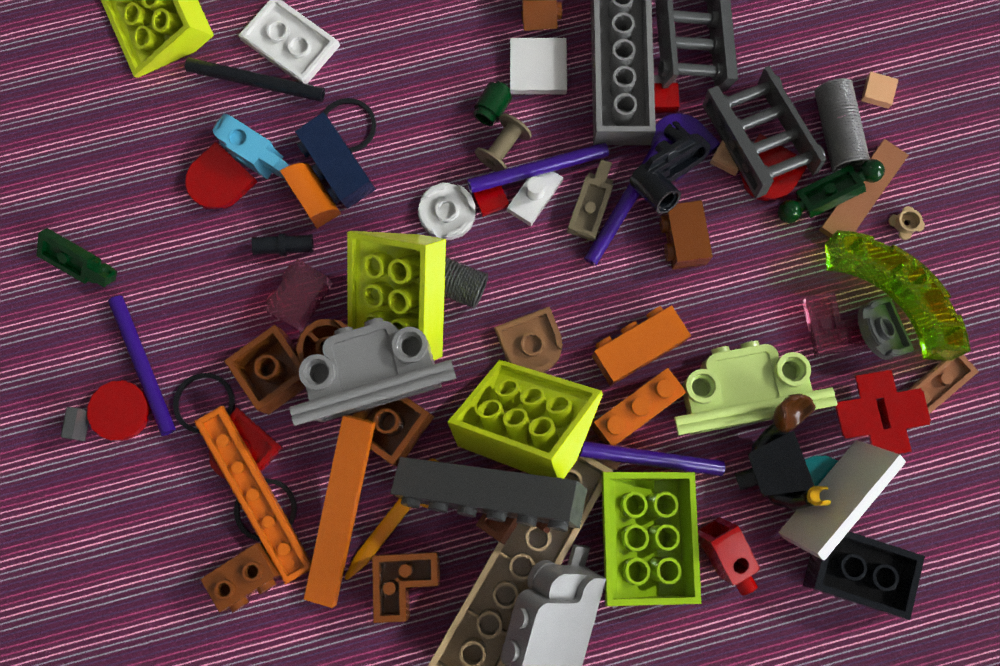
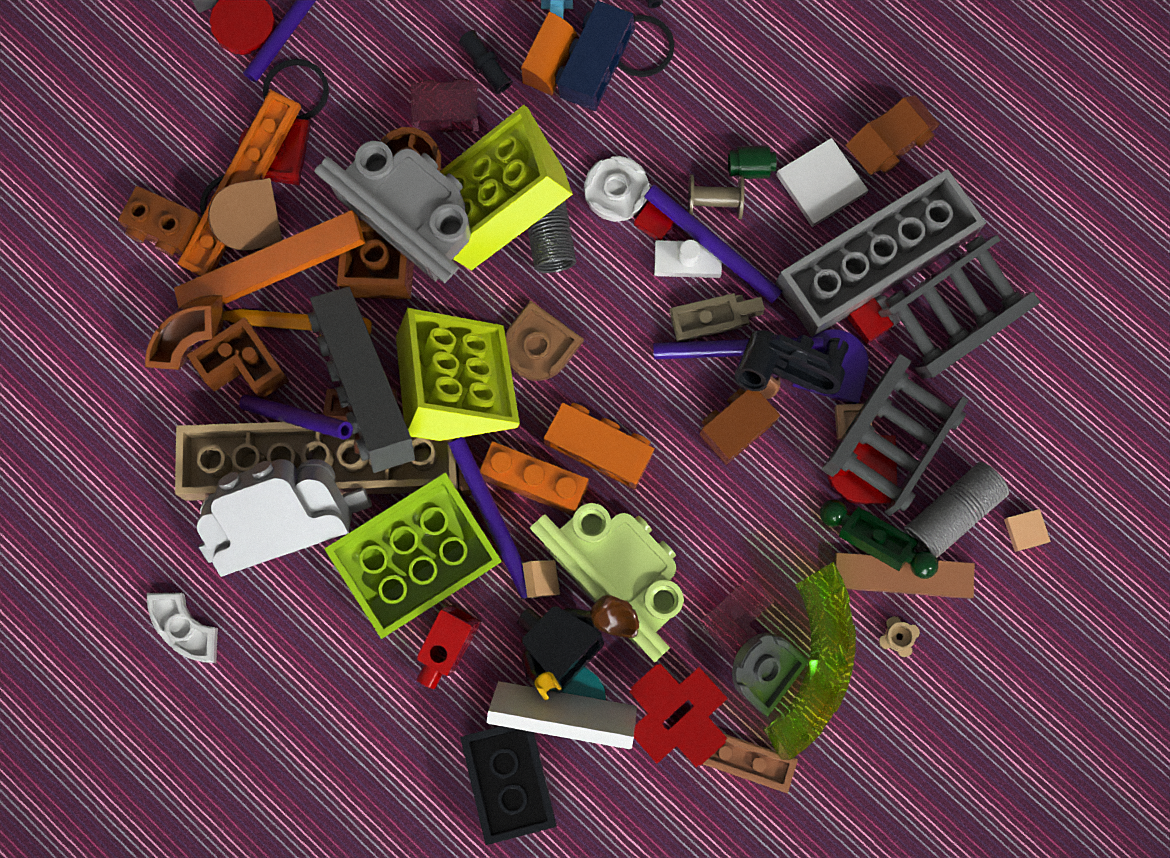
camera: 55 degrees right, 0 degrees up
dark orange brick [224,325,306,415] -> none
none -> dark orange brick [145,295,223,370]
none -> medium nougat tile [208,178,282,250]
none -> dark purple piece [239,394,353,440]
none -> light nougat tile [522,560,560,598]

